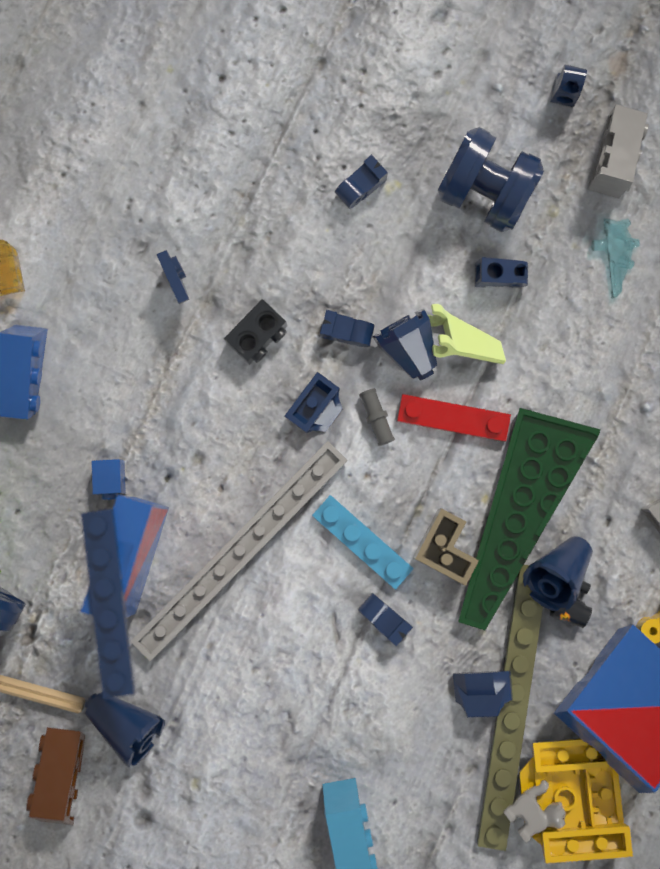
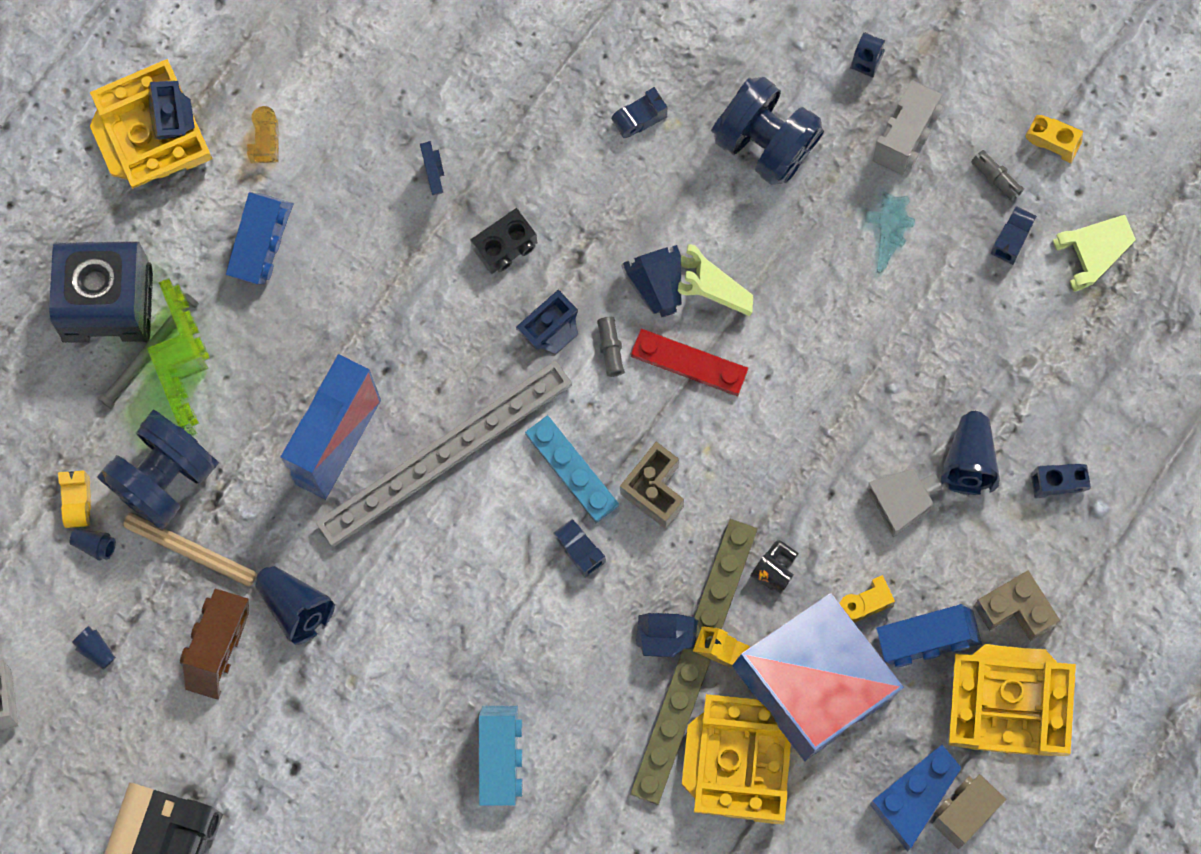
camera: 15 degrees right, 10 degrees down
dark blue plate [81,509,136,699] -> none
blue brick [92,459,126,500] -> none
dark blue leg [320,309,375,347] -> none
dark green wing [458,408,601,630] -> none
dark blue leg [475,257,528,288] -> none
light grey animal [503,780,566,843] -> none
dark blue cone [523,536,593,611] -> none
none -> yellow leg [693,626,750,669]

